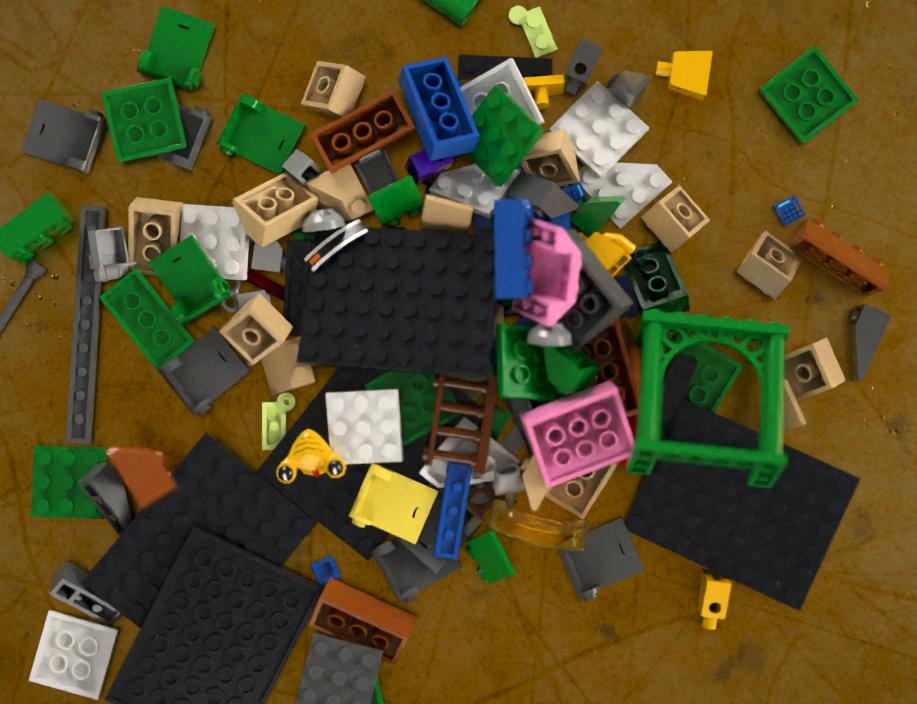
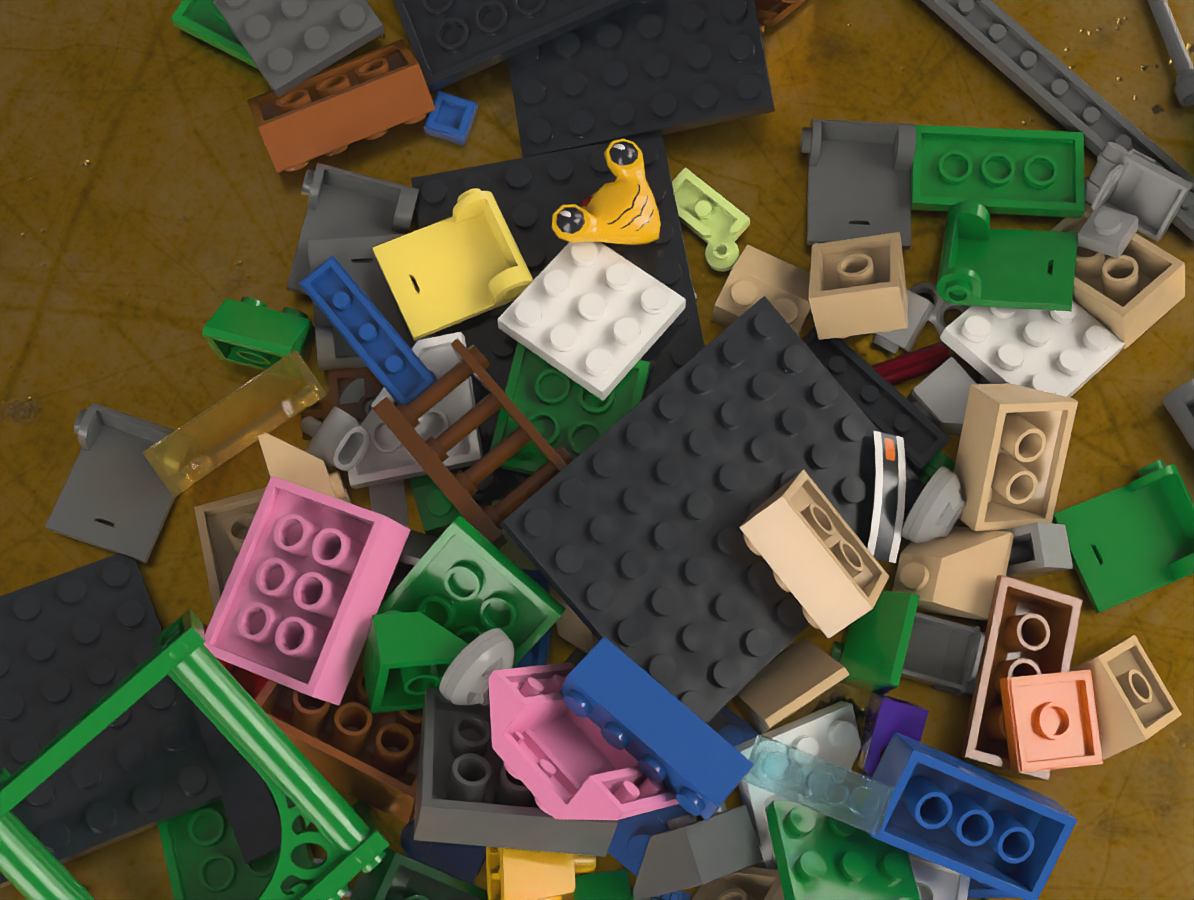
camera: 130 degrees right, 10 degrees down
none -> tan slope [739,469,889,639]
none -> clear light blue plate [742,735,895,835]
none -> tile [999,670,1103,773]
none -> light grey plate [1078,205,1139,259]

